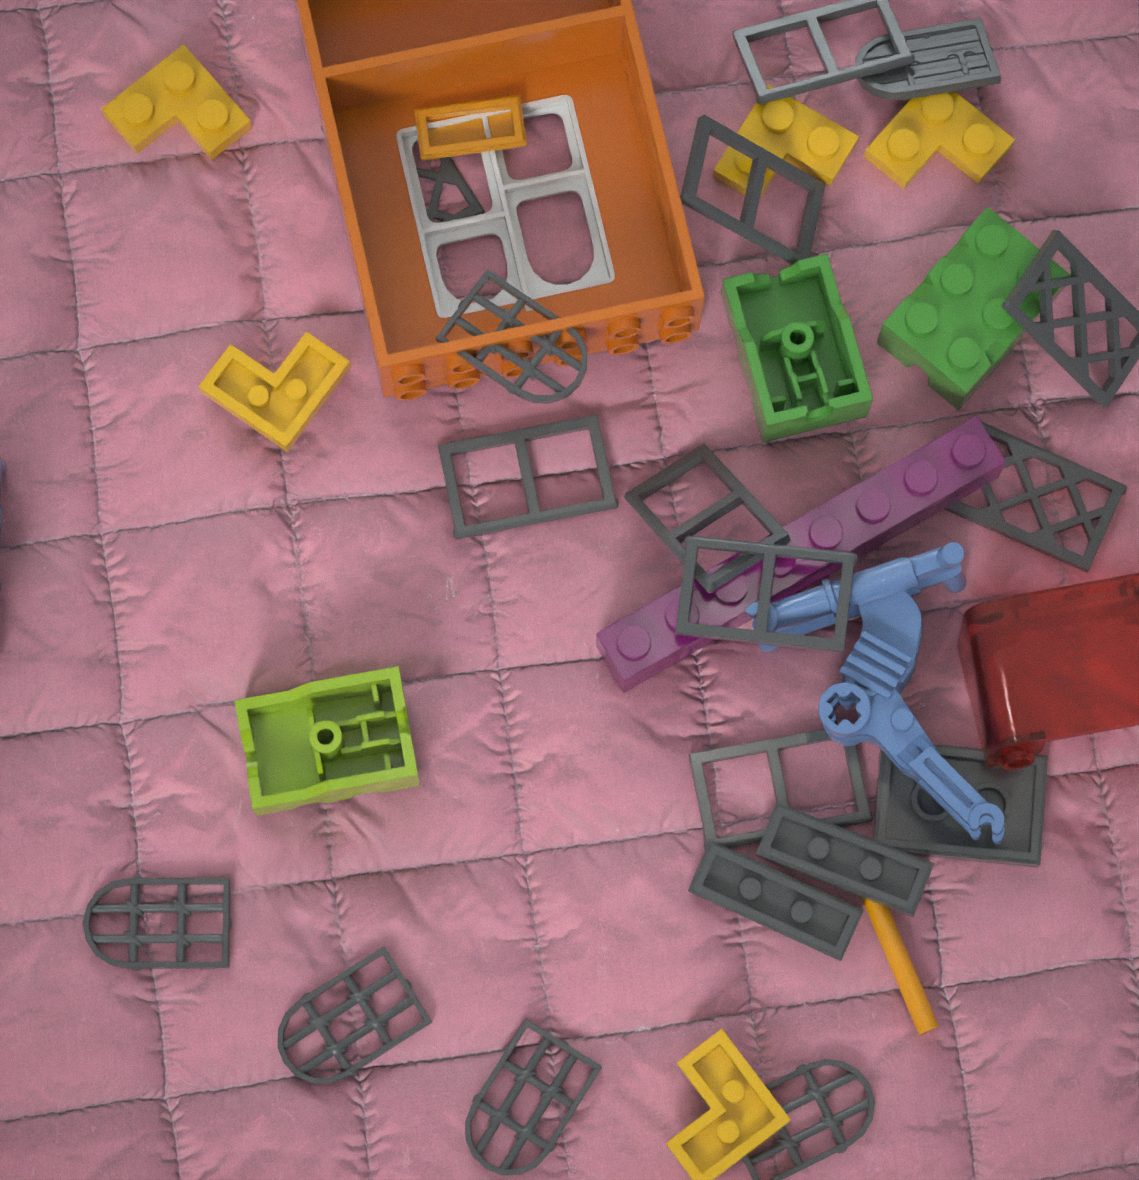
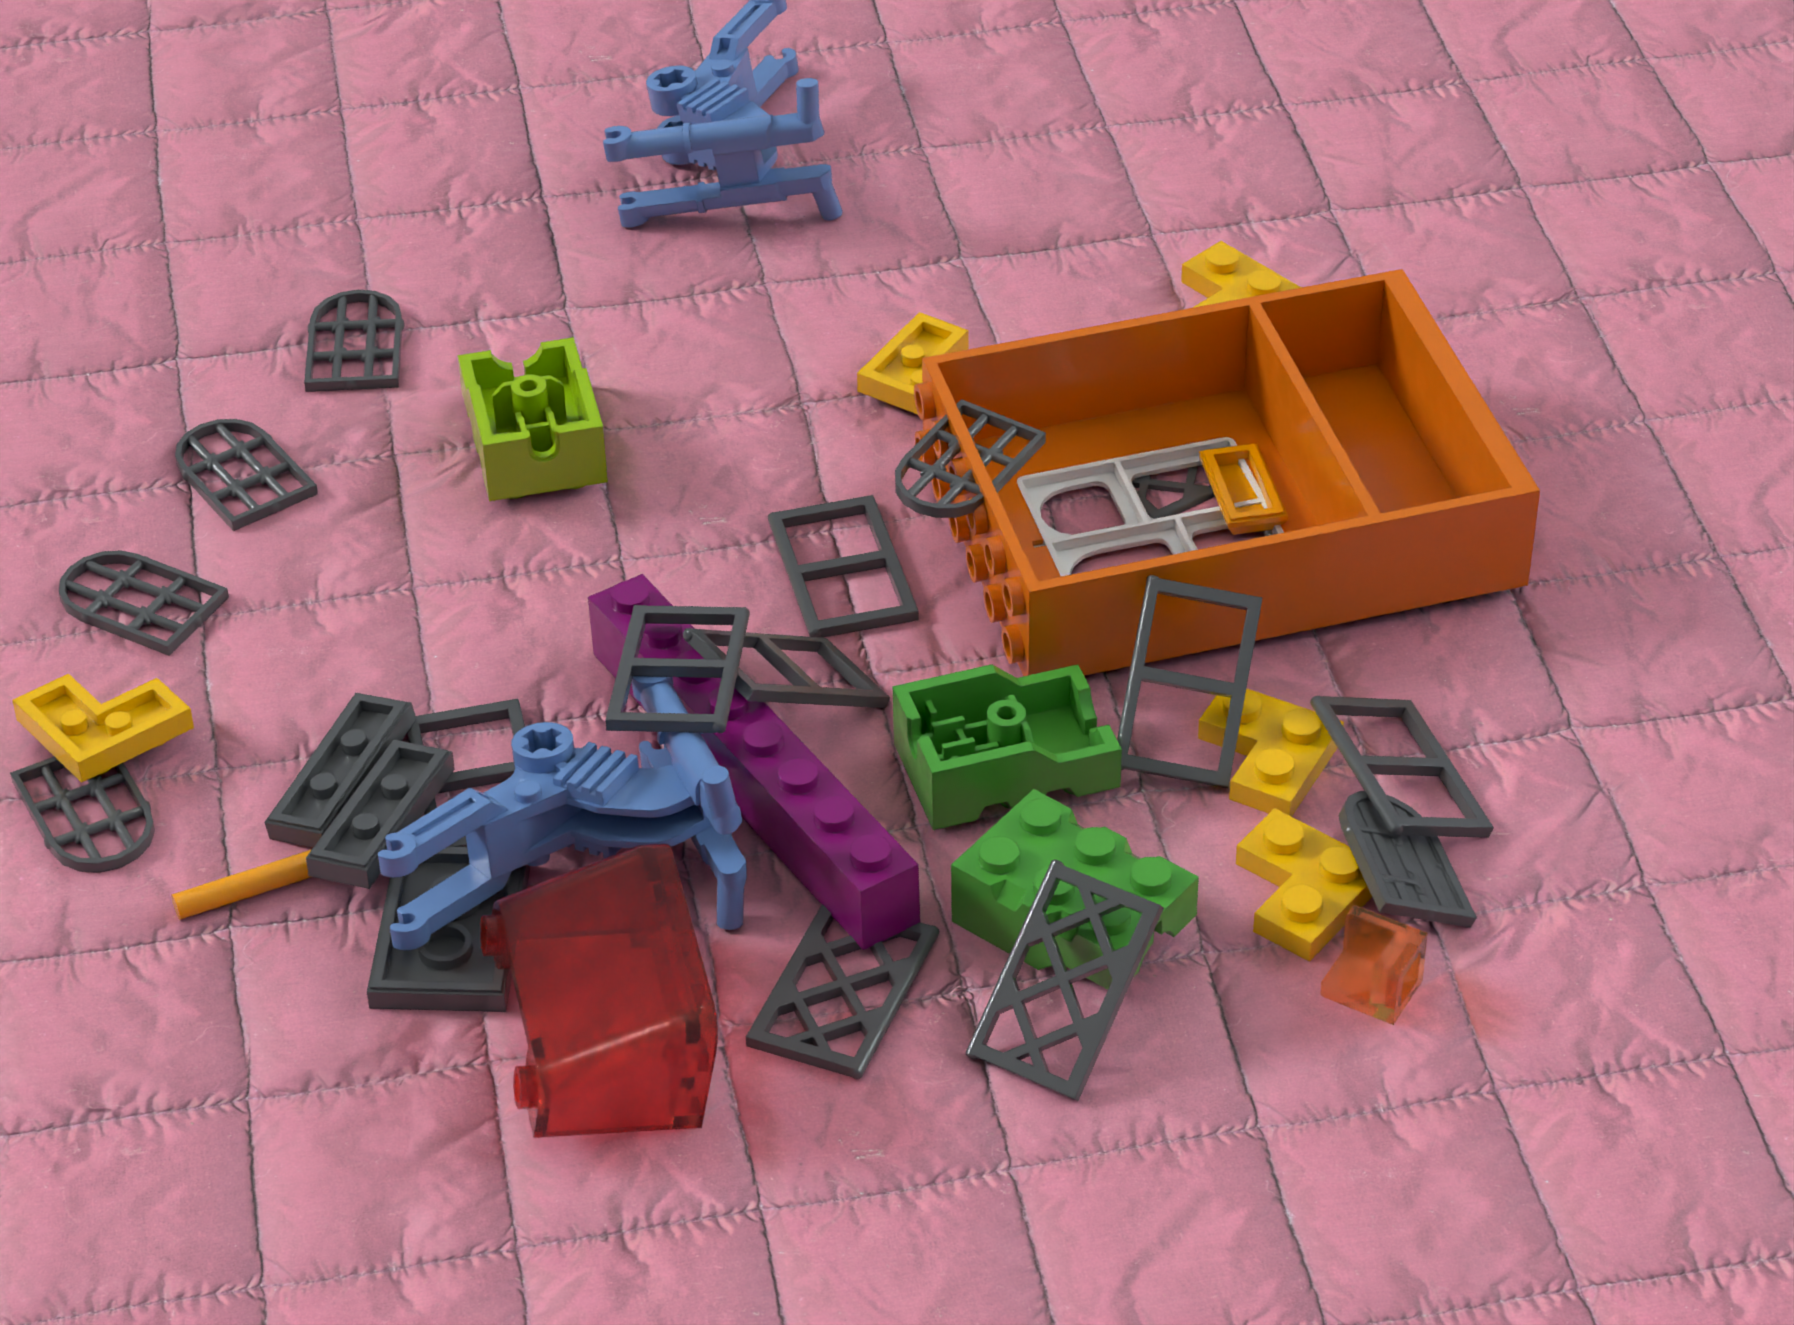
camera: 90 degrees right, 35 degrees down
none -> clear orange panel [1320,905,1428,1025]

